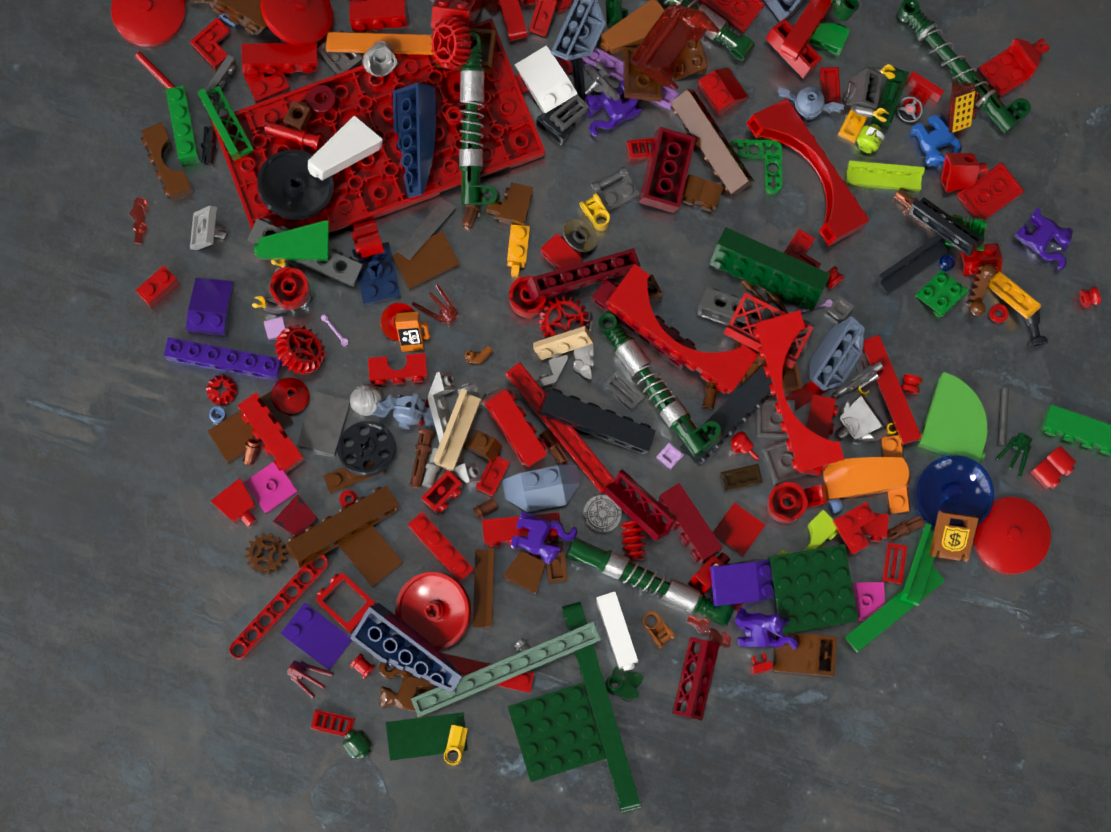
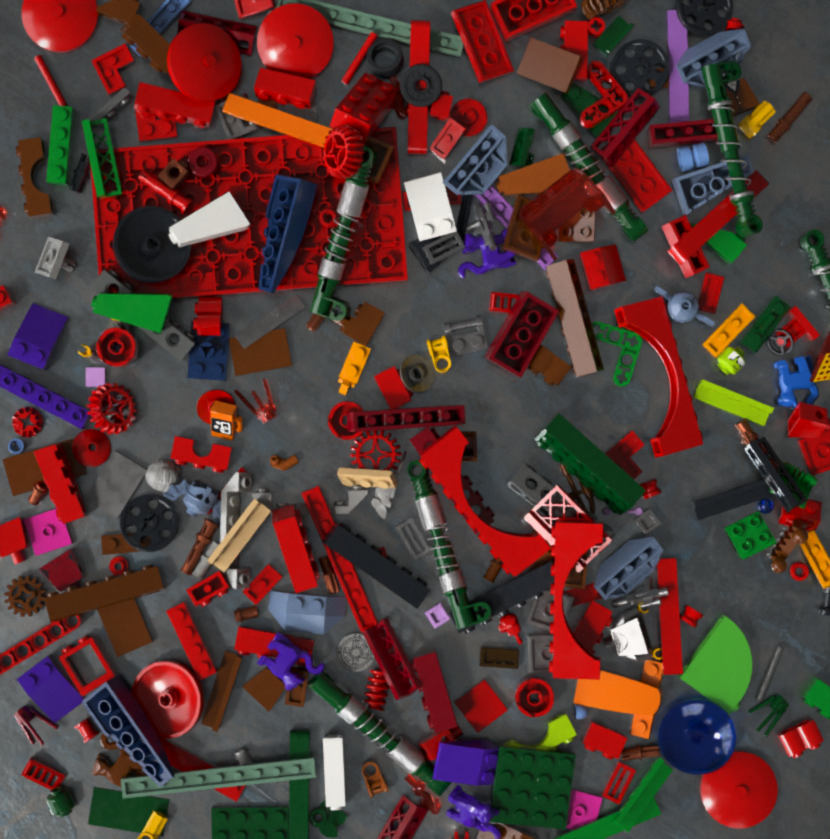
camera: 20 degrees right, 10 degrees up
lavender hinge [321,314,349,346] -> none
light grey hair [362,41,398,76] -> none
reddish brown slope [463,430,503,462] -> none
red plate [804,484,828,508] -> none
red plate [832,501,876,555] -> none
flat silver torso [843,64,895,122] -> none
dark orange container [929,510,978,562] -> none

